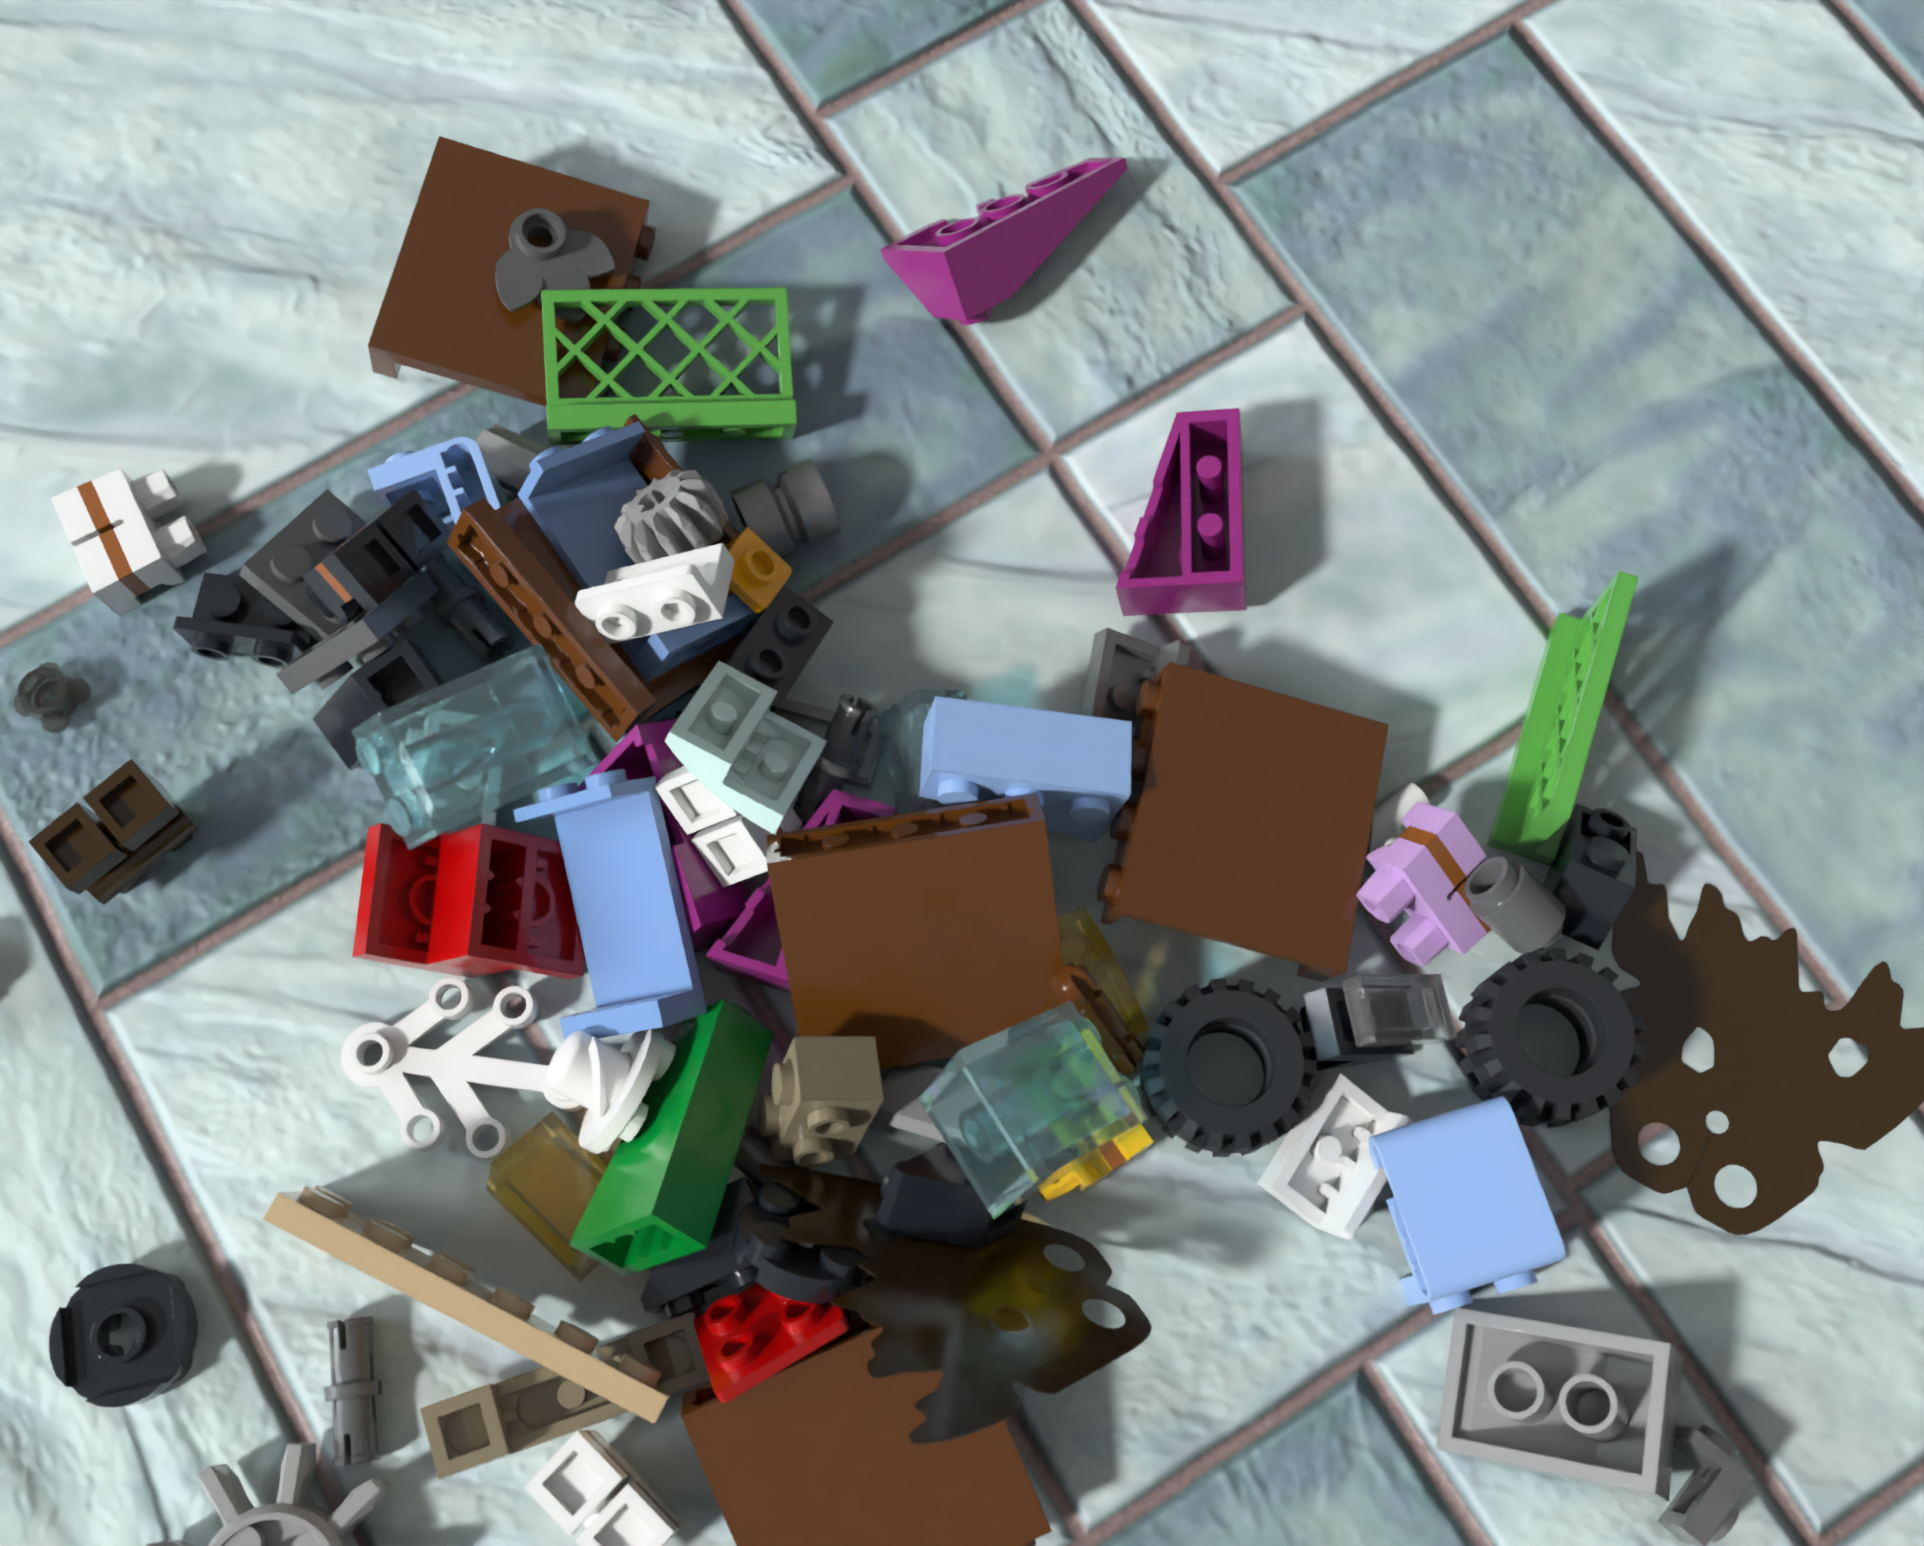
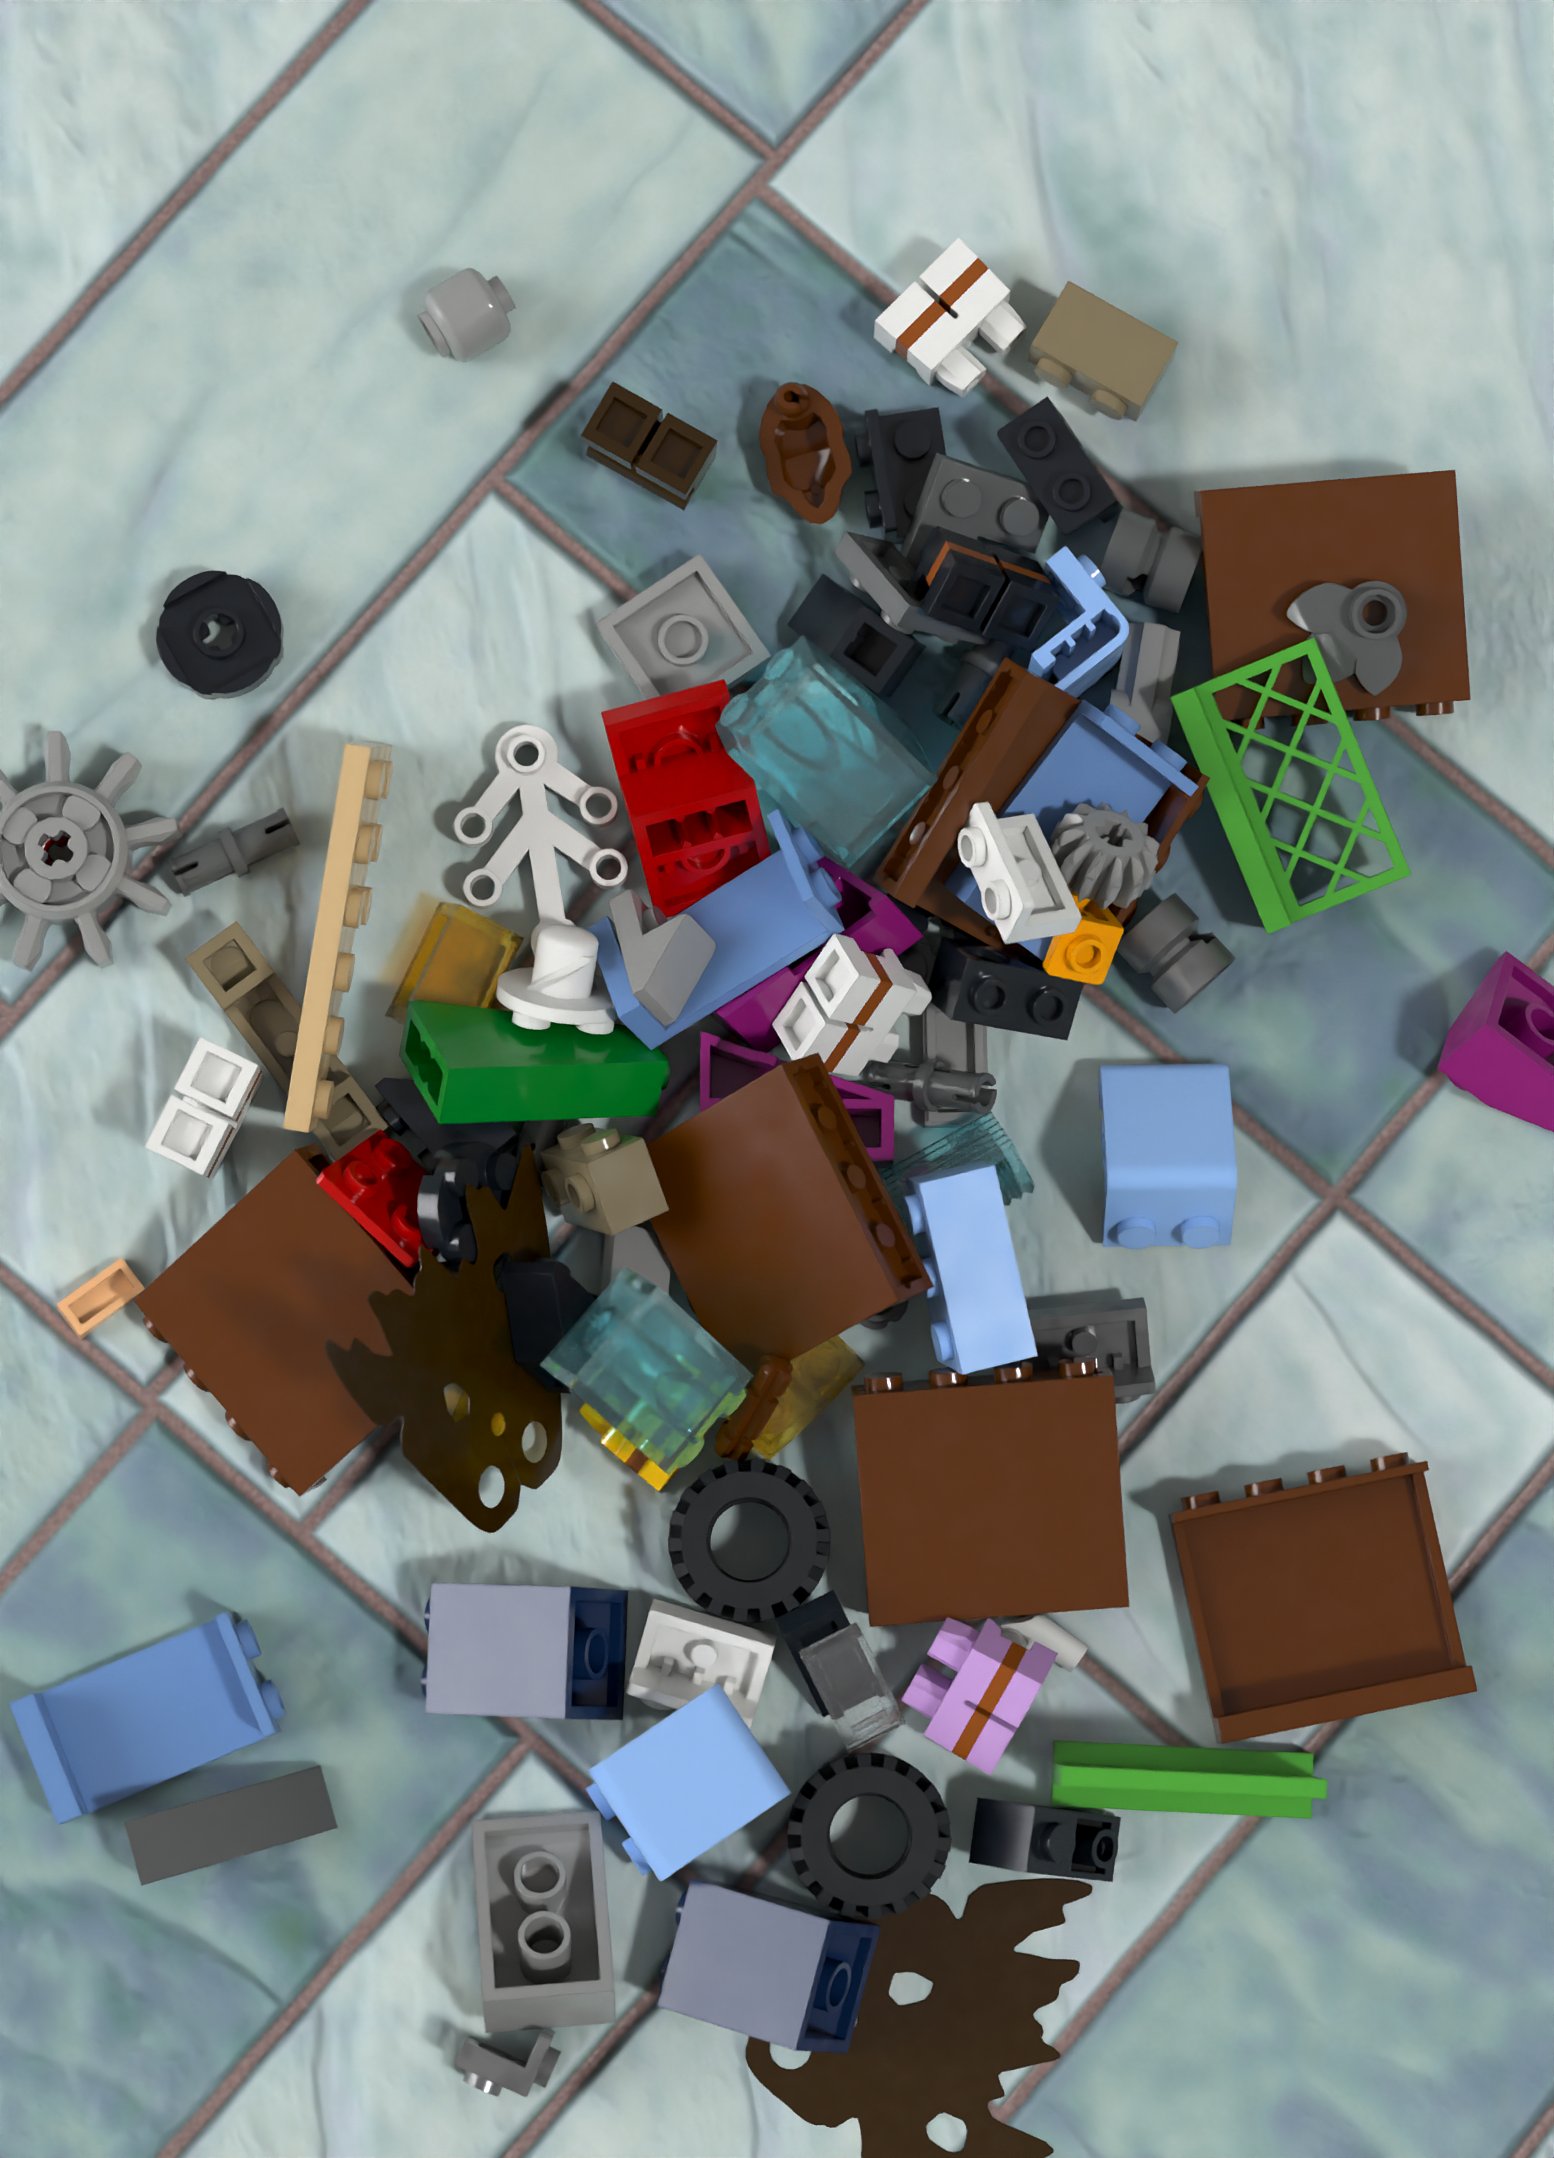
camera: 70 degrees right, 10 degrees up
clear smoke plate [14,662,91,733] -> none
light aqua slope [665,661,827,835] -> none
magenta wedge [1115,408,1247,616] -> none
dark grey brick [1464,856,1566,953] -> none
none -> slope [421,1582,628,1720]
none -> light grey plate [595,554,771,700]
none -> light grey slope [609,889,716,1027]
none -> slope [657,1878,881,2053]
none -> reddish brown arm [759,382,852,524]
none -> black bracket [997,396,1124,536]
none -> dark tan brick [1028,280,1178,422]
none -> dark grey wheel [1099,508,1202,615]
none -> light blue piece [1099,1063,1237,1249]
none -> reddish brown panel [1168,1452,1477,1744]

